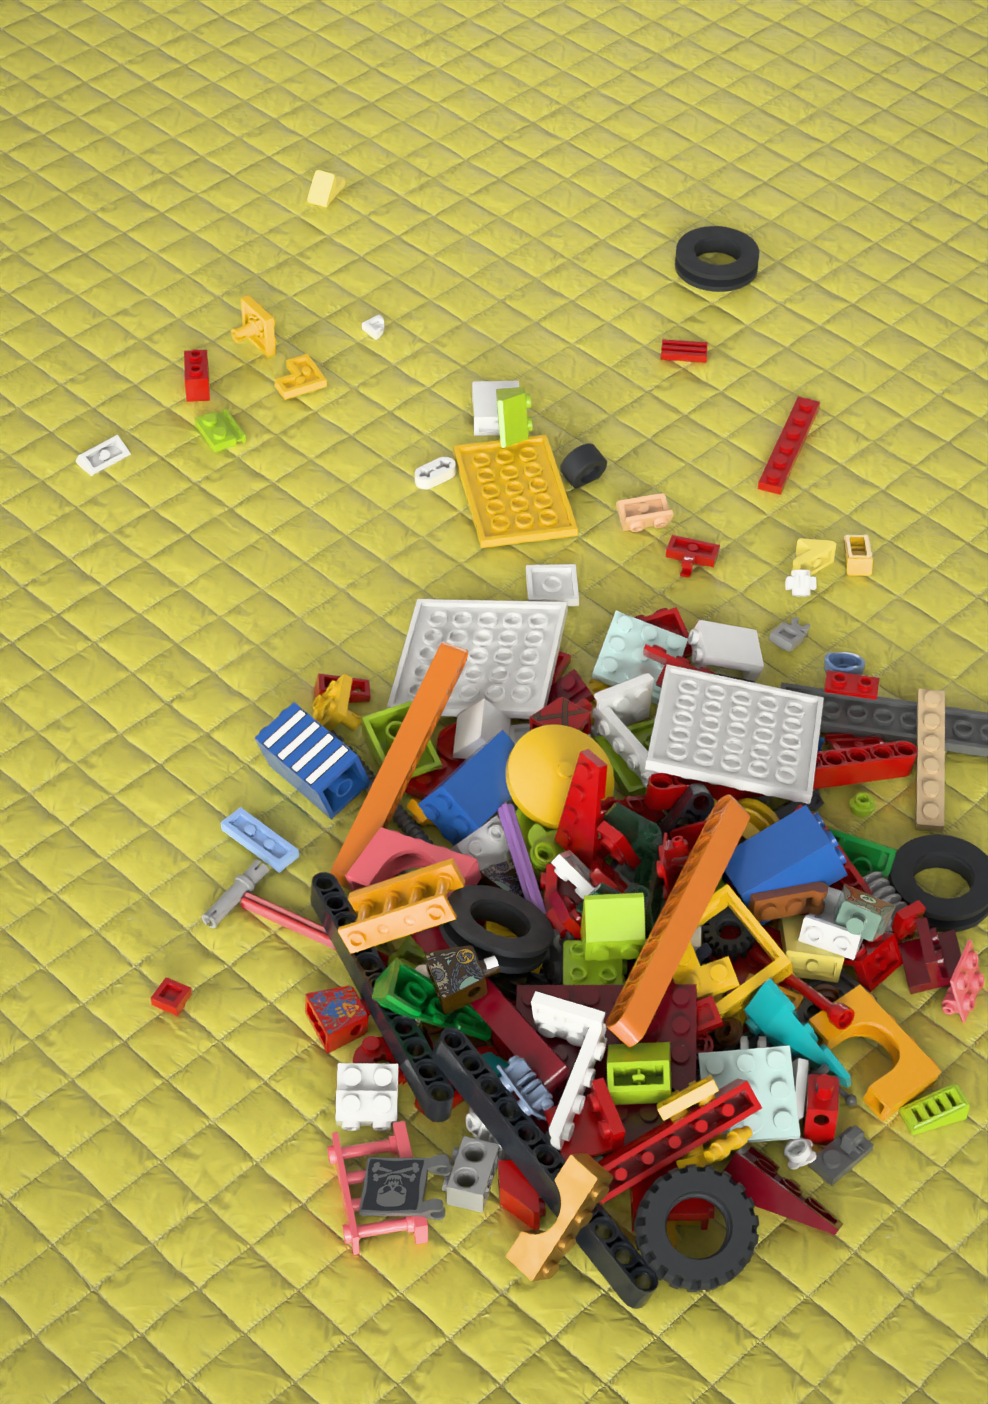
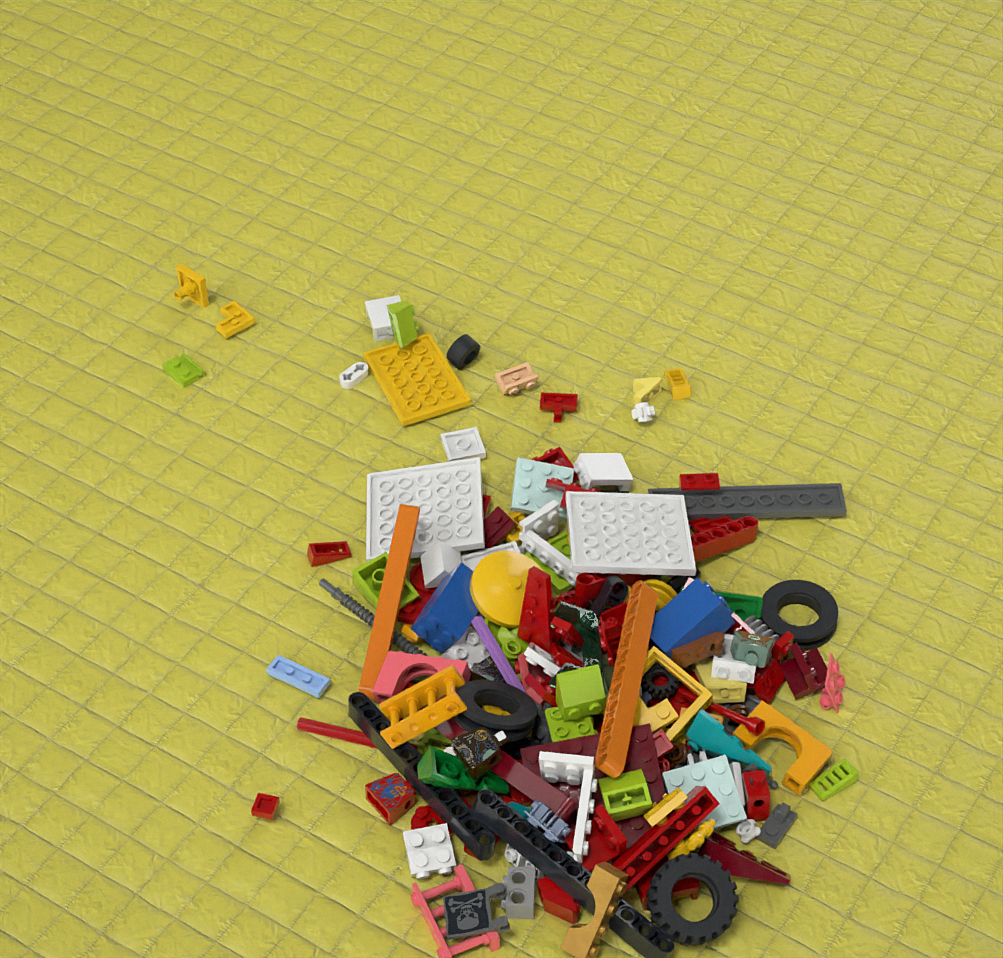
camera: 10 degrees left, 0 degrees up
white slope [76,435,131,476] -> none
red brick [184,349,210,402] -> none
light grey pin [201,860,269,929] -> none
blue brick [255,702,371,820] -> none
light yellow slope [307,170,345,207] -> none
yellow plate [312,674,362,732] -> none
white tile [362,314,385,340] -> none
red torso [529,697,593,735] -> none
red tile [661,339,708,363] -> none
black tyre [675,226,759,292] -> none
red plate [758,397,820,495] -> none
light grey plate [769,617,810,652] -> none
medium blue helmet [824,652,866,675] -> none
lime plate [849,792,876,817] -> none
tan plate [915,689,945,832] -> none

